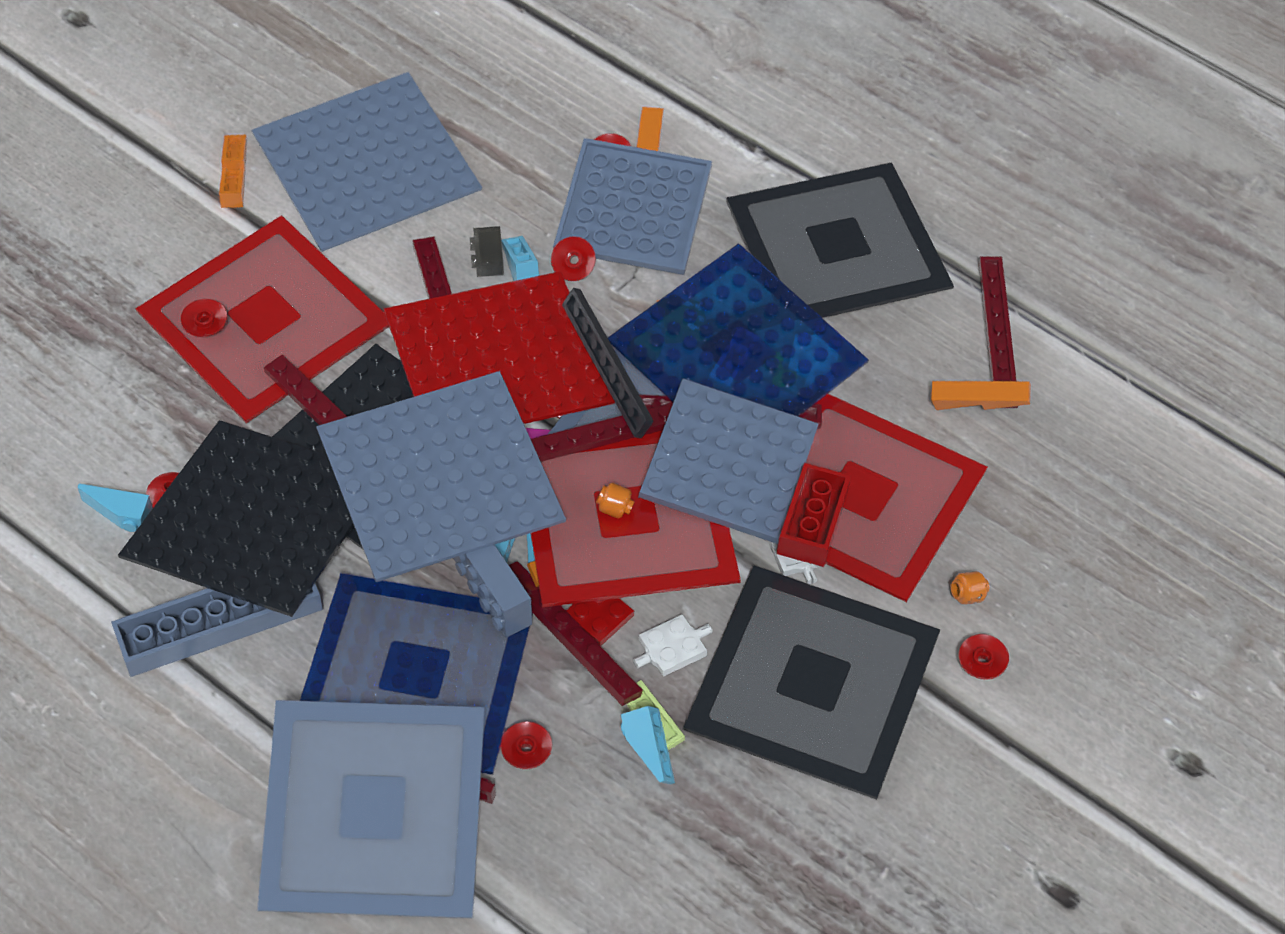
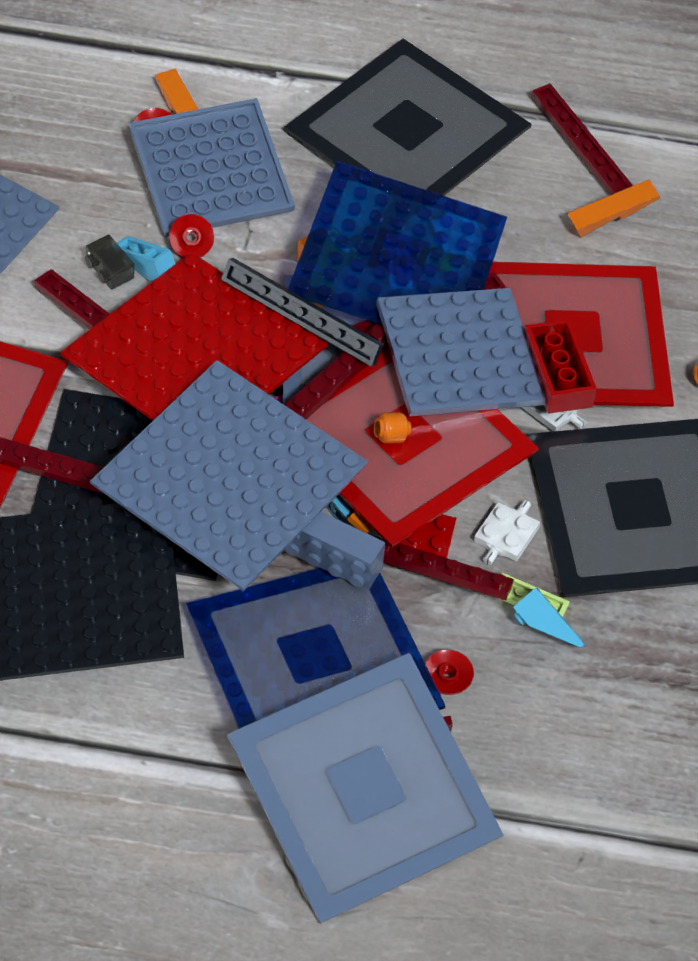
camera: 35 degrees left, 0 degrees up
sand blue brick [111,584,323,677] -> none

